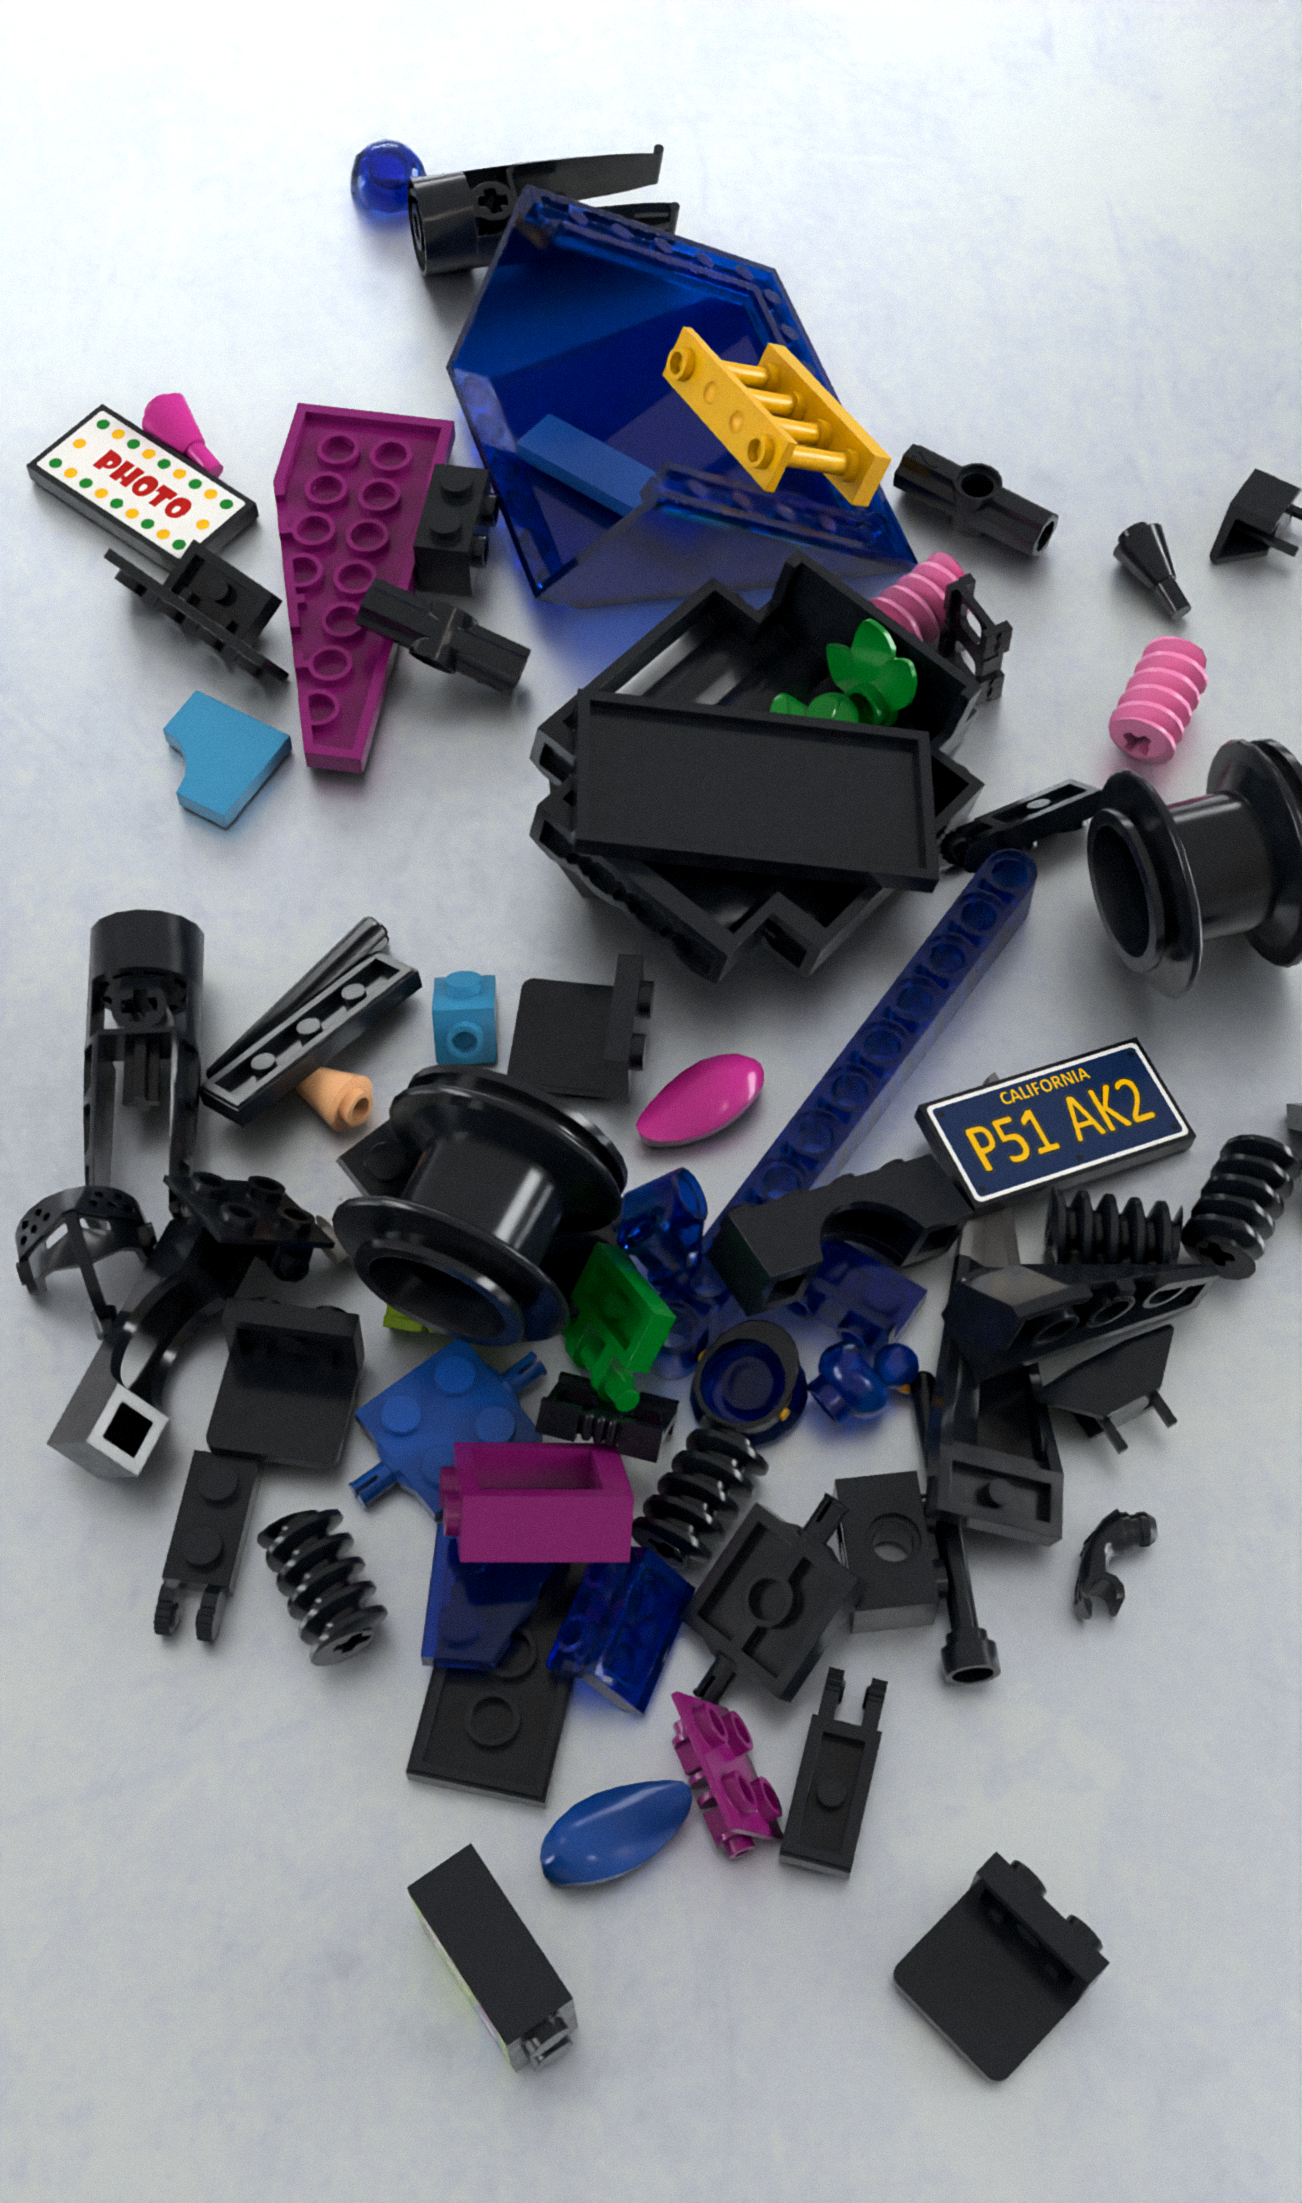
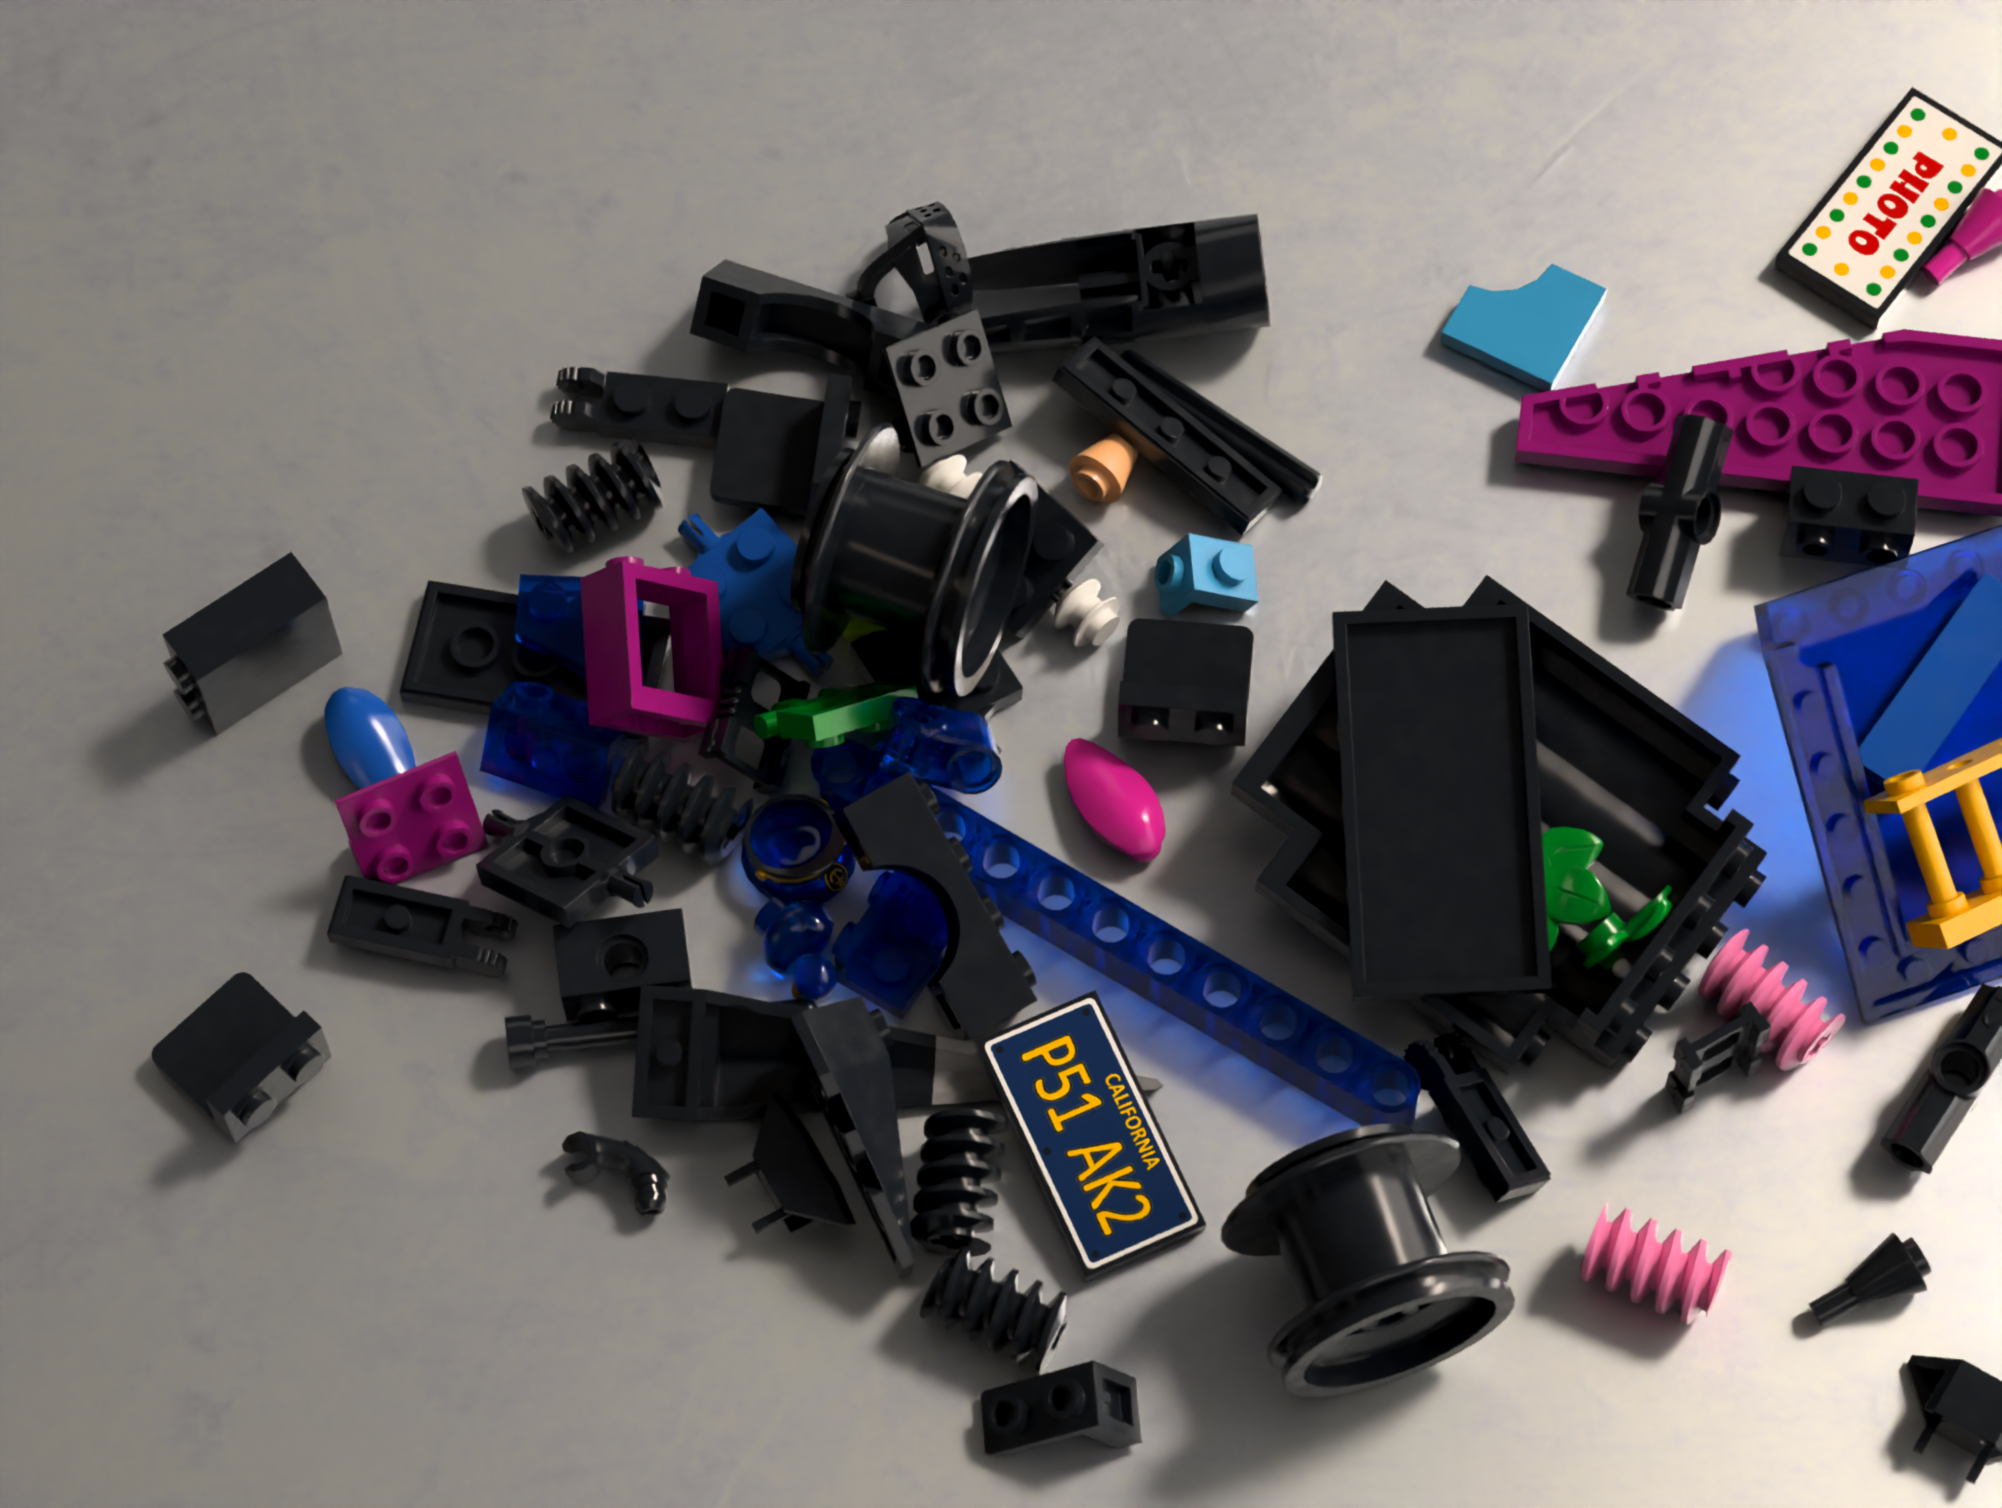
camera: 90 degrees right, 5 degrees up
black bracket [104,539,289,683] -> none

